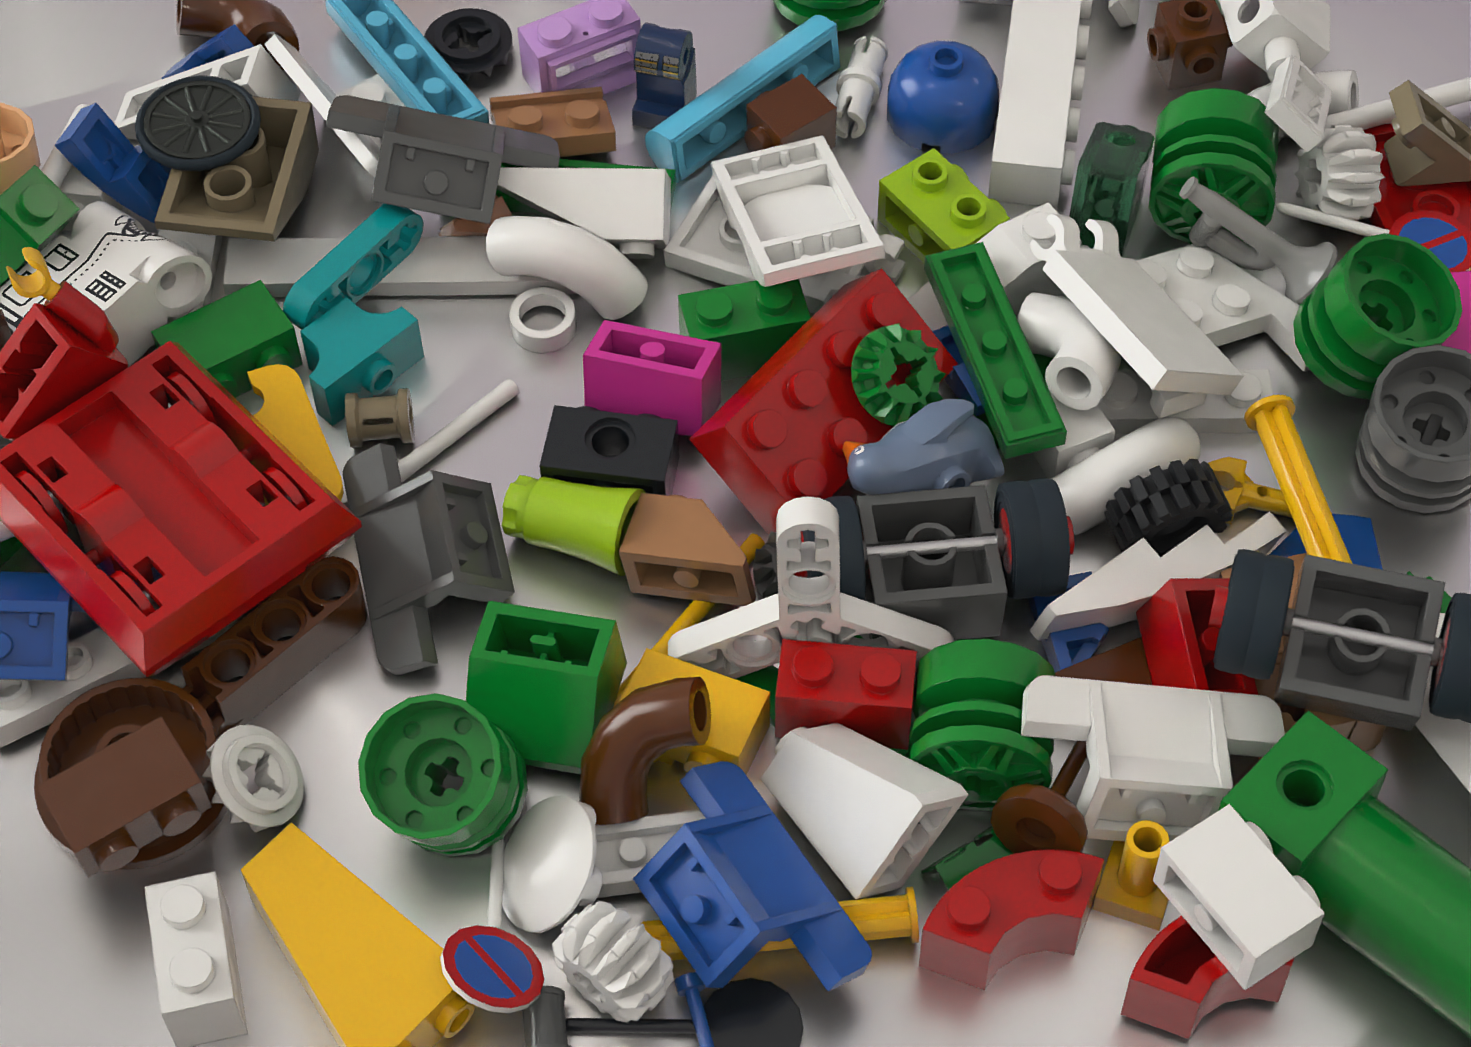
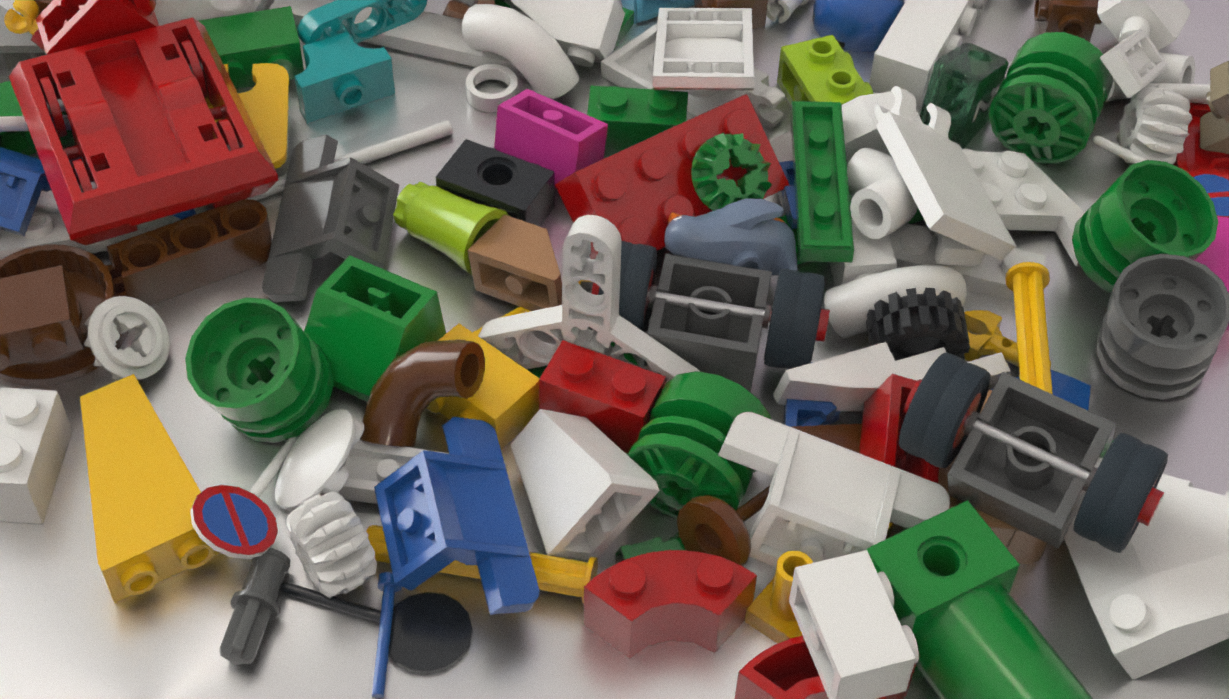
camera: 15 degrees right, 5 degrees down
dark tan bush [345,388,414,448] -> none
light grey piece [1179,176,1338,304] -> none

